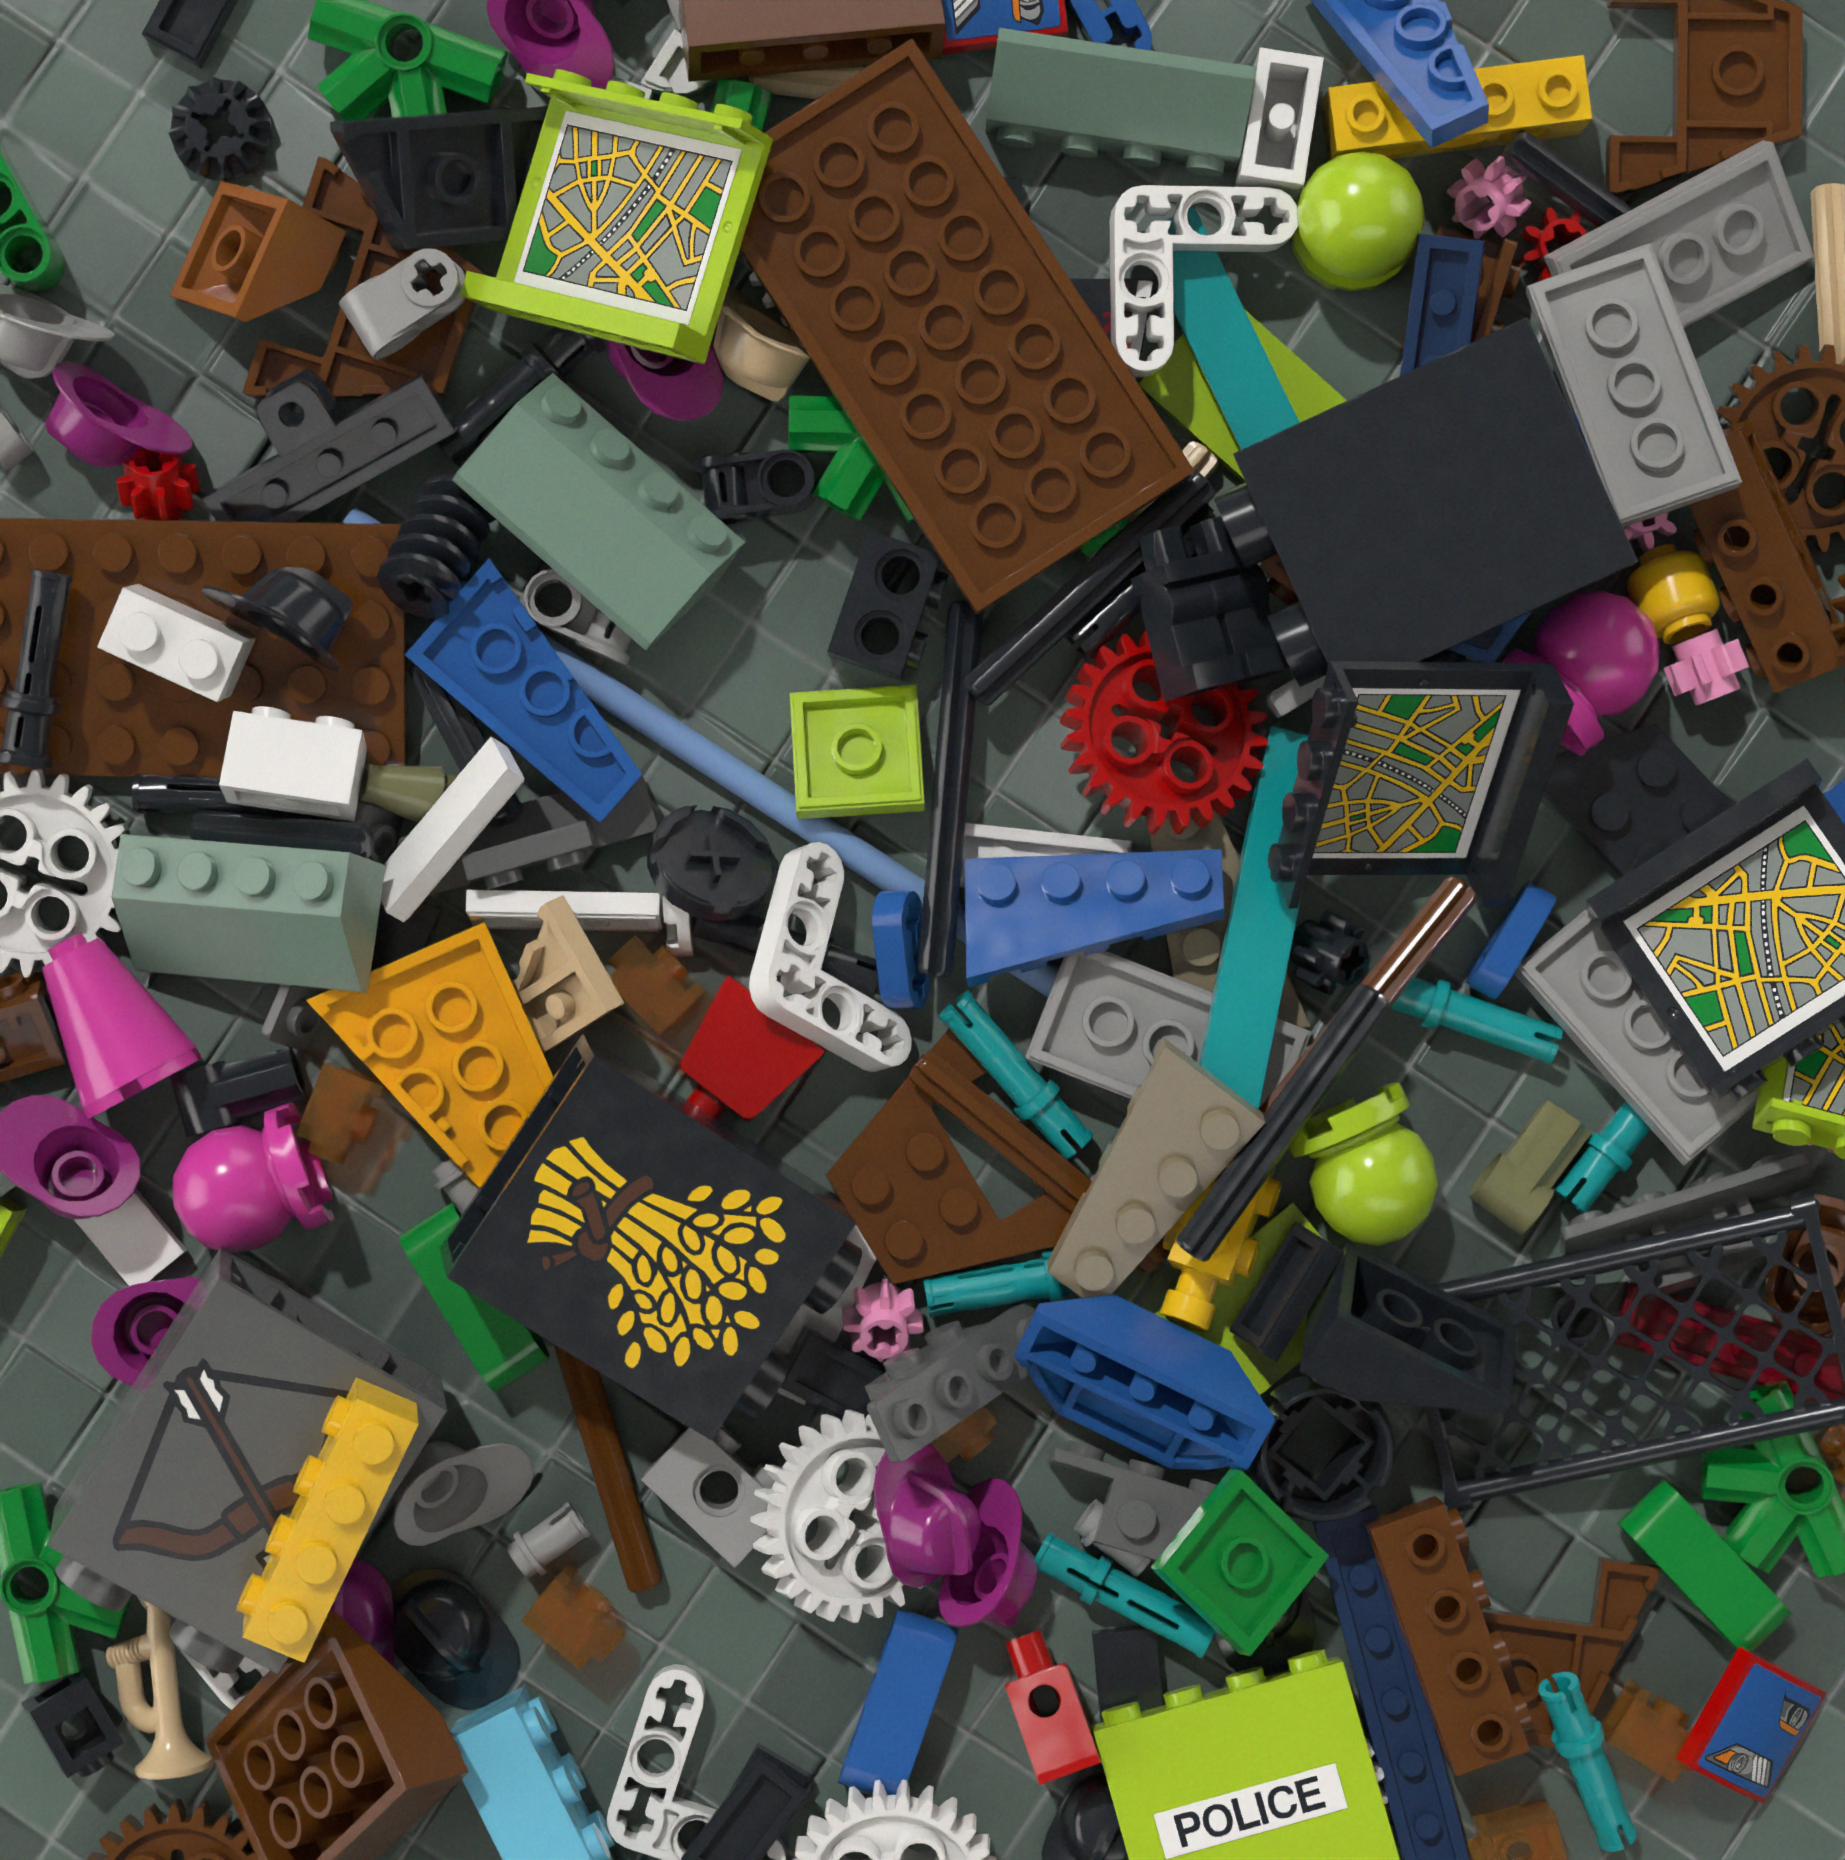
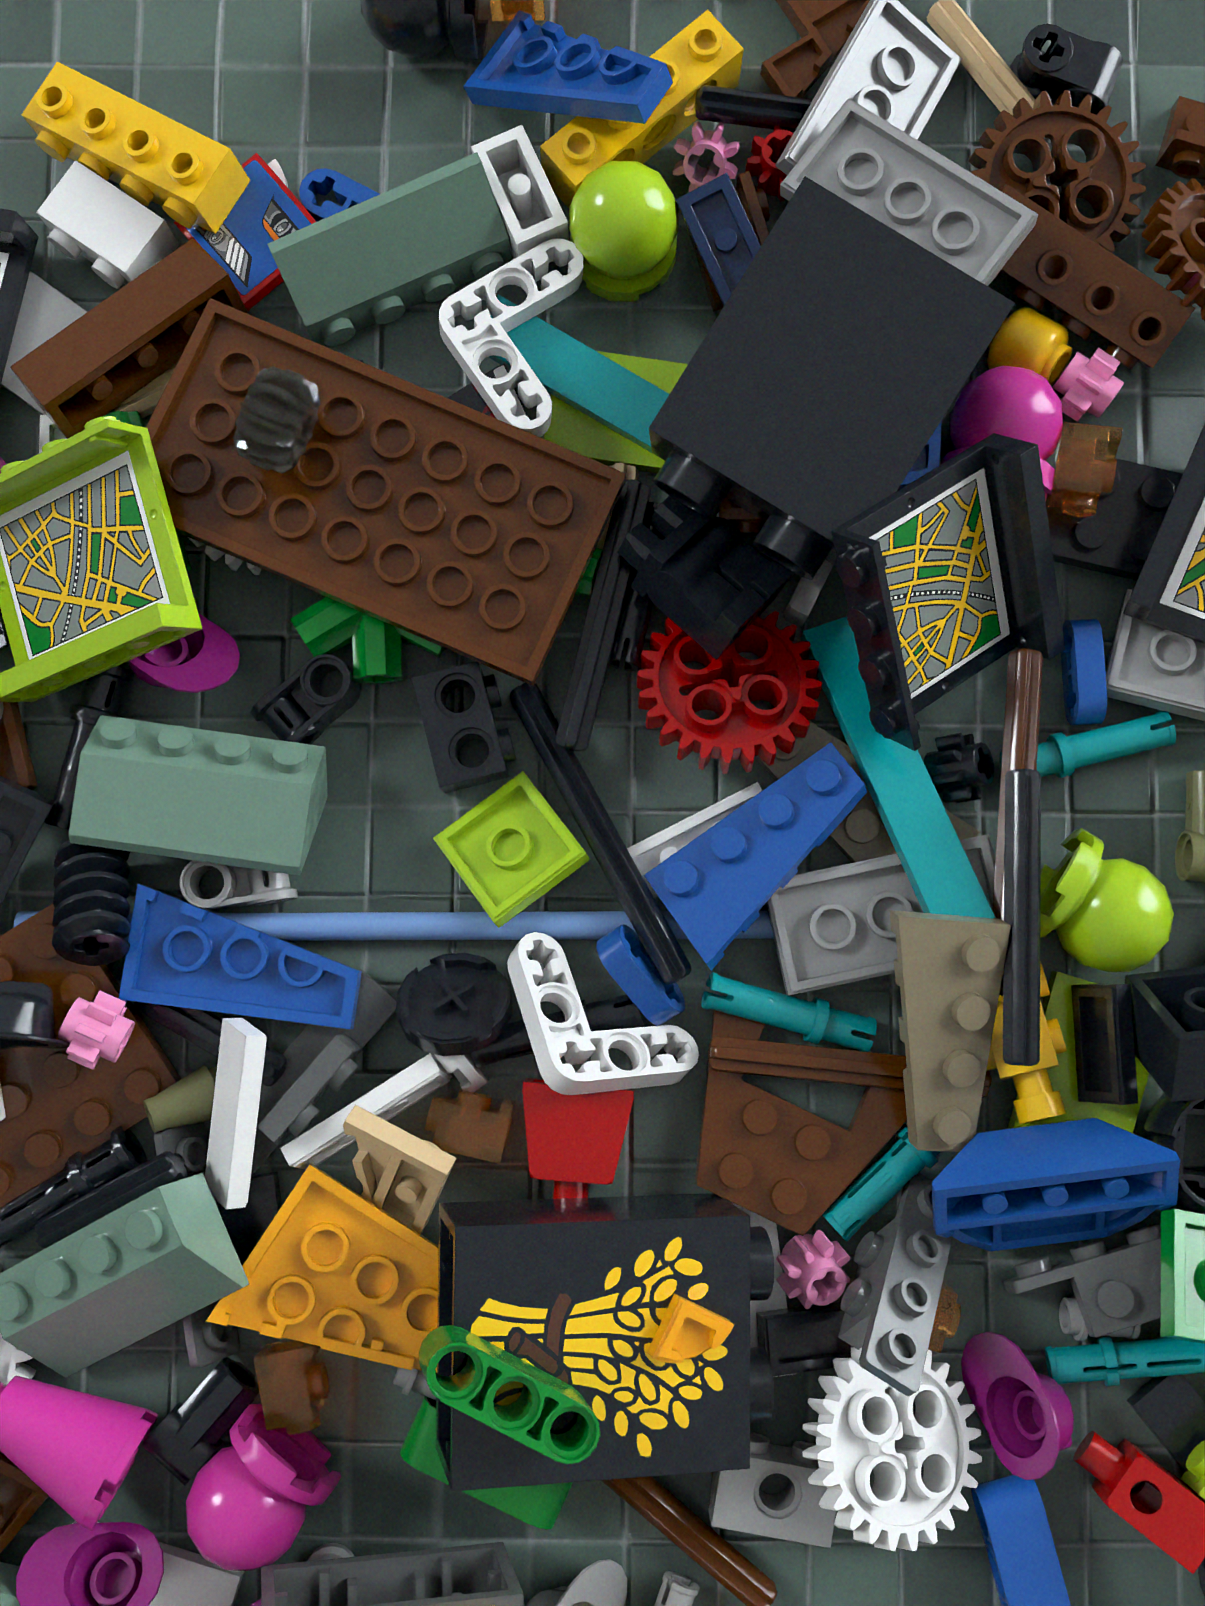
camera: 30 degrees left, 5 degrees down
white brick [219,706,368,822] -> none
tan piece [713,286,810,401] -> none
magenta piece [873,1442,981,1588] -> none
none -> bright pink gear [58,990,135,1070]
none -> clear smoke gear [233,366,321,474]
none -> green beam [419,1325,600,1464]
none -> light orange tile [647,1293,734,1364]
none -> clear orange brick [1049,422,1123,517]

